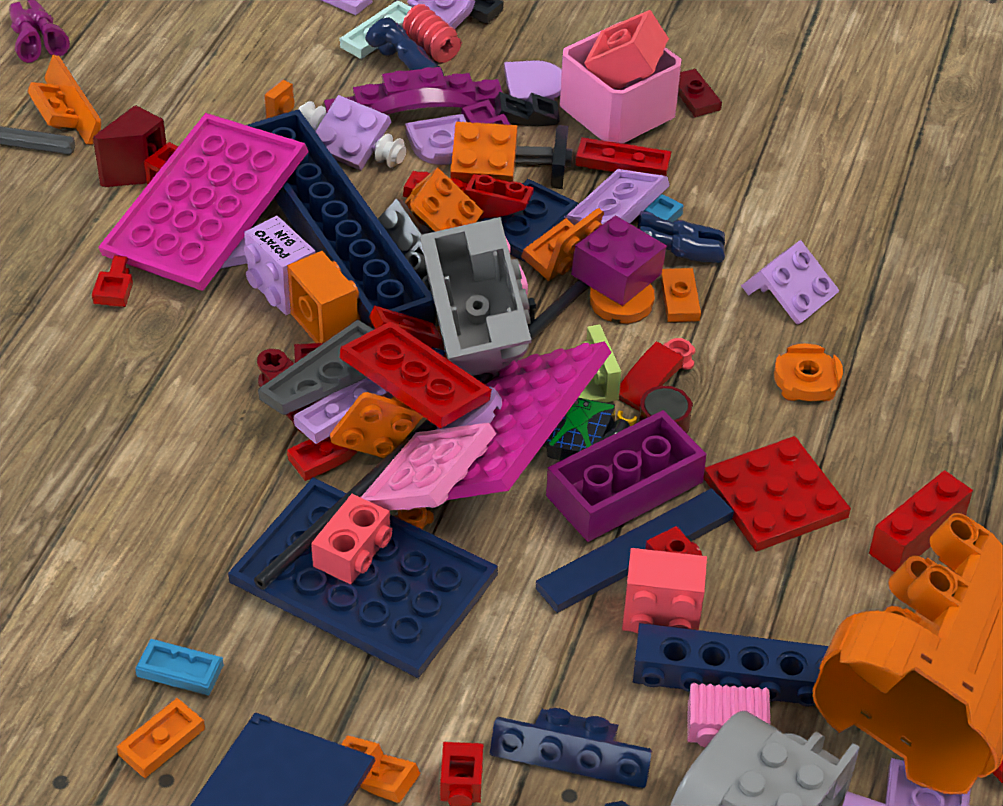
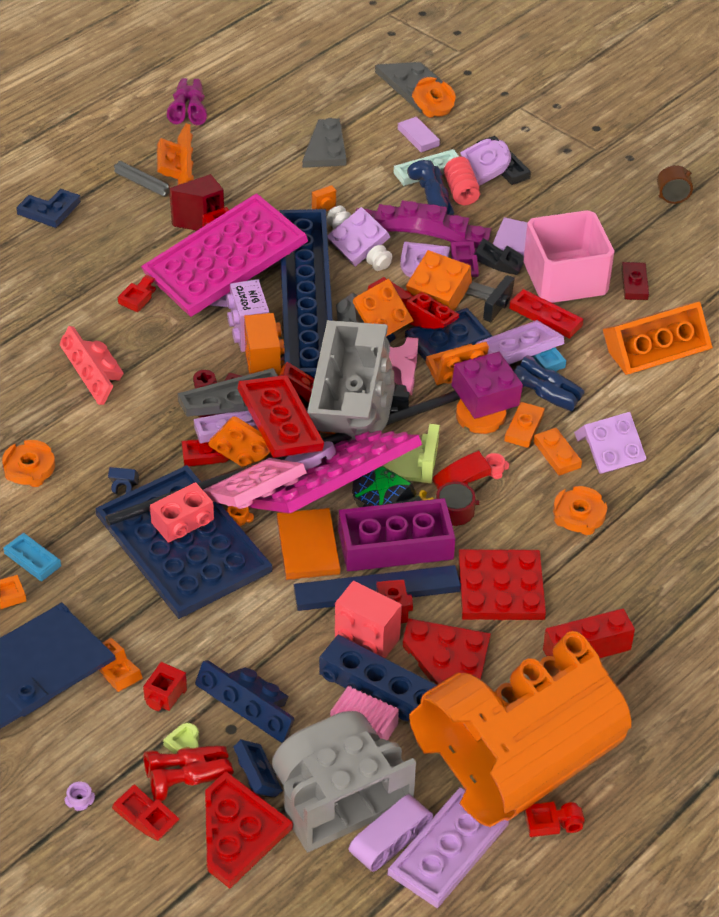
camera: 25 degrees right, 0 degrees up
coral brick [584,10,669,89] -> none
none -> orange plate [2,440,56,487]
none -> coral bracket [60,326,124,405]
none -> dark blue tile [108,467,139,495]
none -> orange tile [277,508,340,580]
none -> dark grey wing [302,118,346,168]
none -> red plate [402,618,491,685]
none -> orange plate [533,428,582,476]
none -> orange slope [602,301,713,375]

